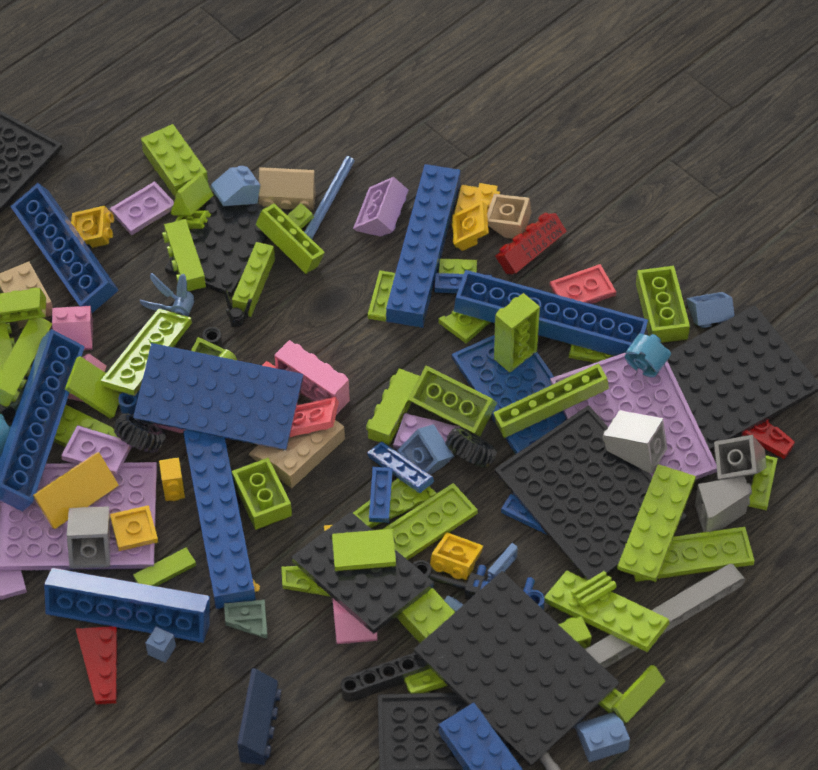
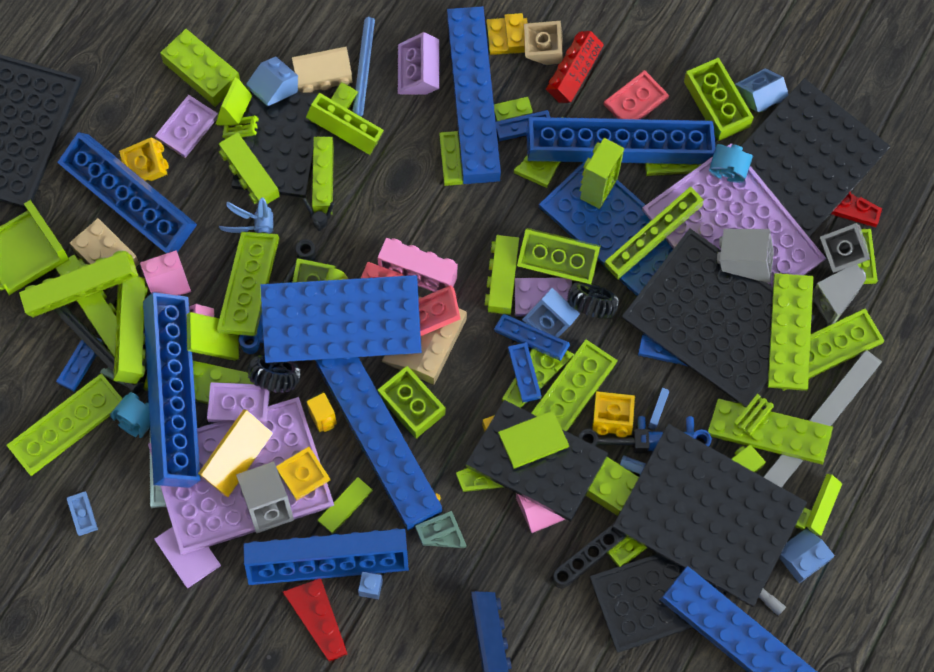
camera: 20 degrees left, 15 degrees up
yellow plate [452,201,488,251] -> none

